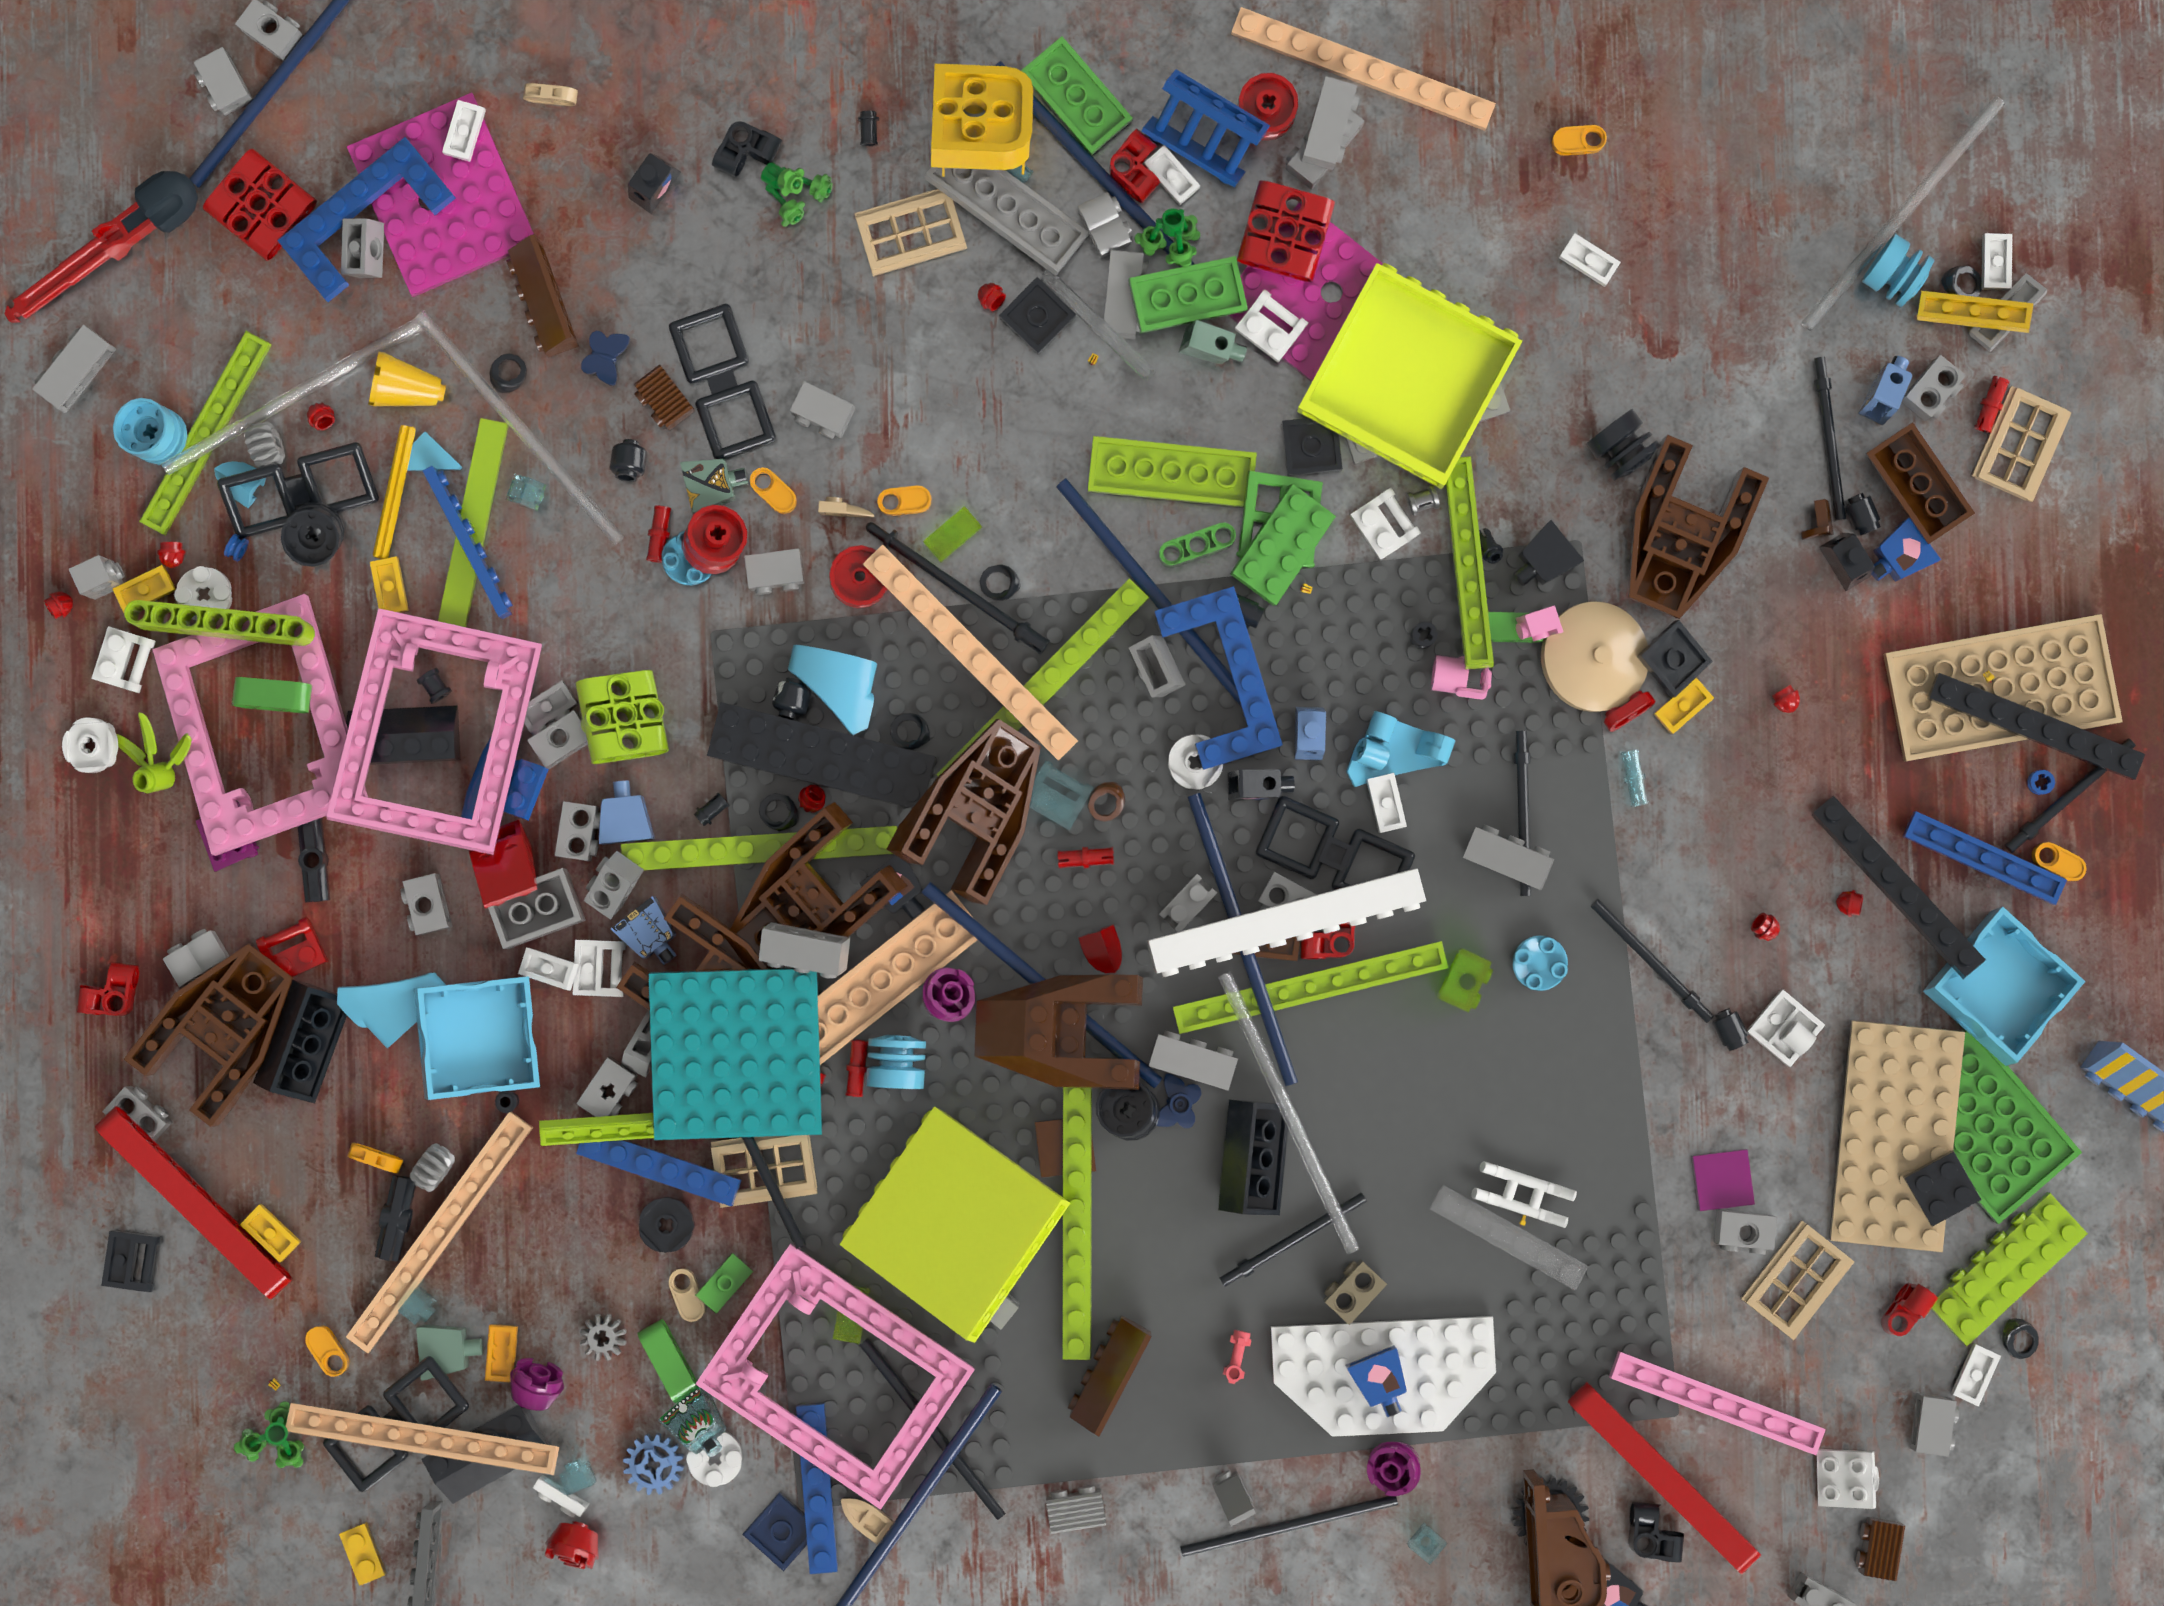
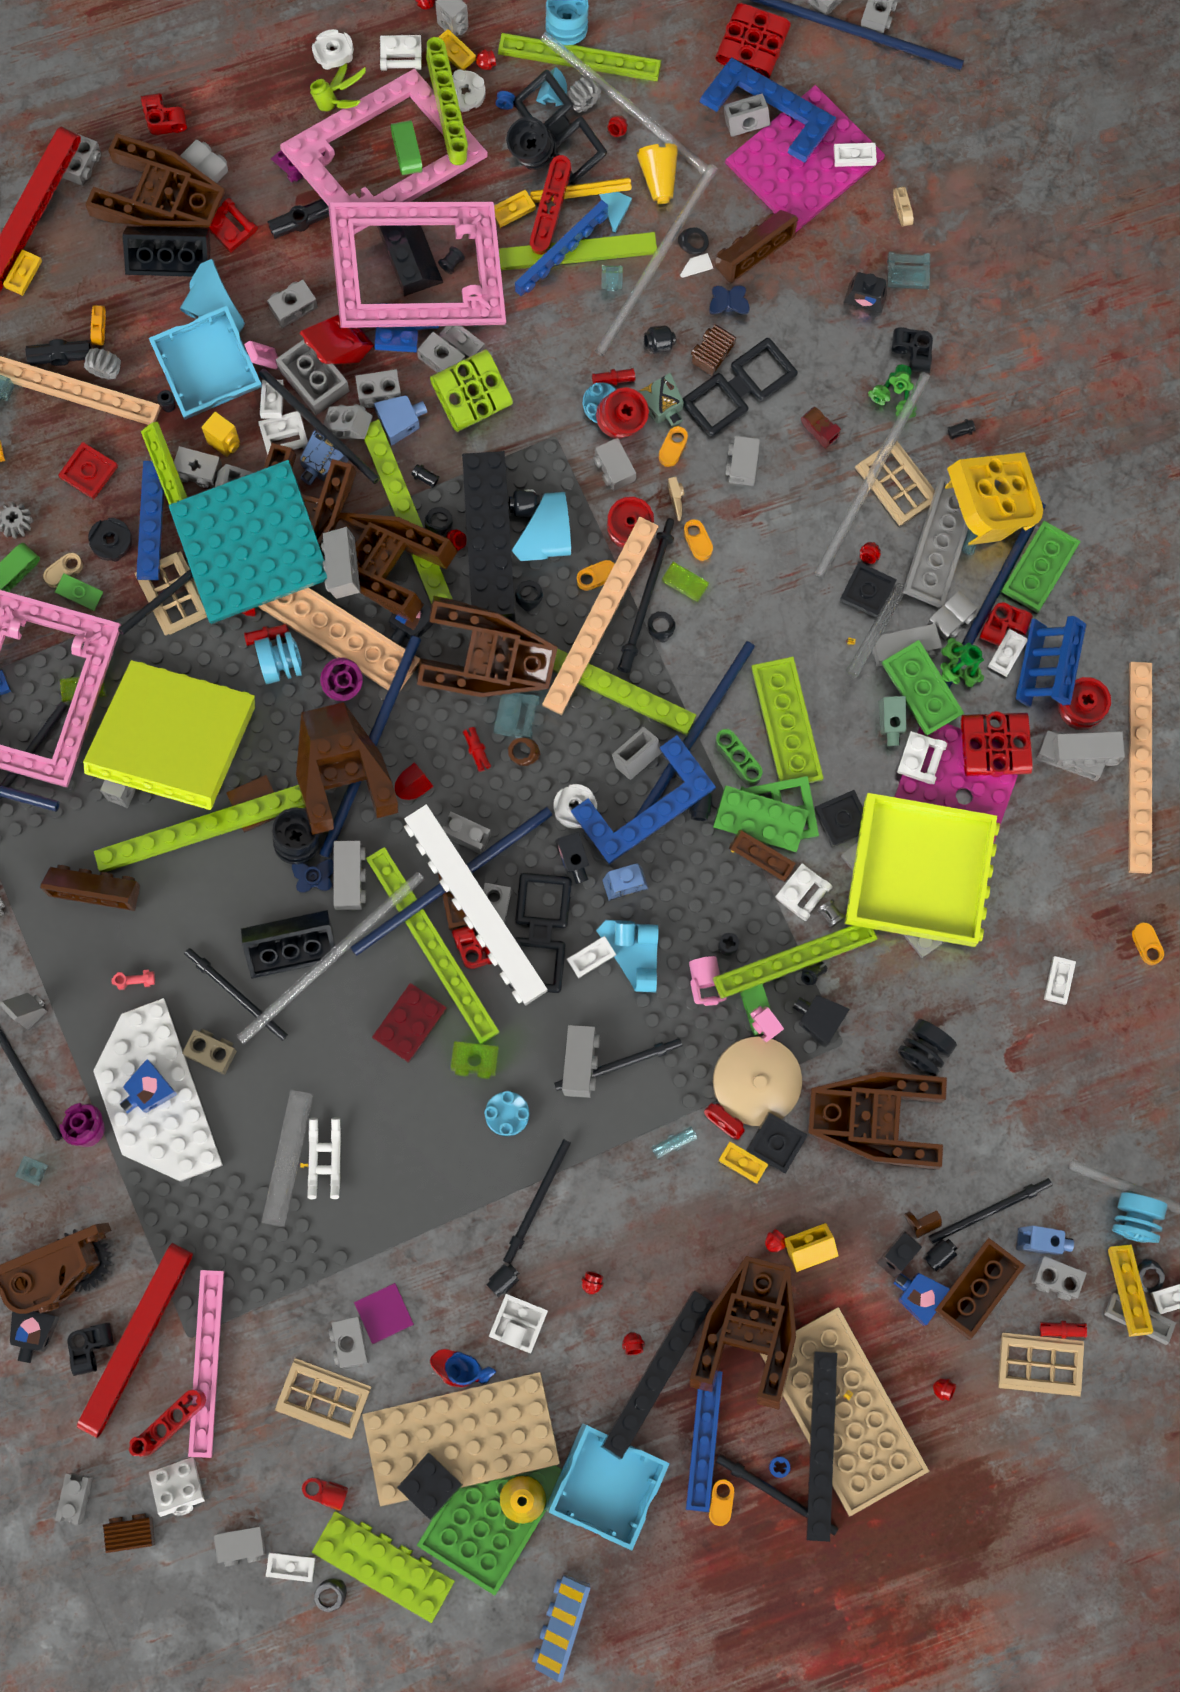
camera: 70 degrees right, 10 degrees down
none -> red plate [58,442,118,500]
none -> red beam [129,1389,206,1457]
none -> yellow brick [202,412,240,457]
none -> bright pink plate [244,341,278,370]
none -> black piece [259,368,380,484]
none -> dark red plate [372,983,447,1063]
none -> blue hair [430,1349,496,1387]
none -> yellow cone [500,1476,546,1523]
none -> red piece [530,155,572,255]
none -> light orange piece [577,560,615,591]
none -> white sticker [680,253,713,278]
none -> reddish brown wedge [690,1256,796,1410]
none -> reddish brown plate [729,830,796,882]
none -> yellow brick [784,1223,838,1272]
none -> dark red leg [801,407,841,449]
none -> clear piece [814,372,931,578]
none -> clear light blue plate [887,251,930,289]
none -> red plate [933,1378,956,1401]

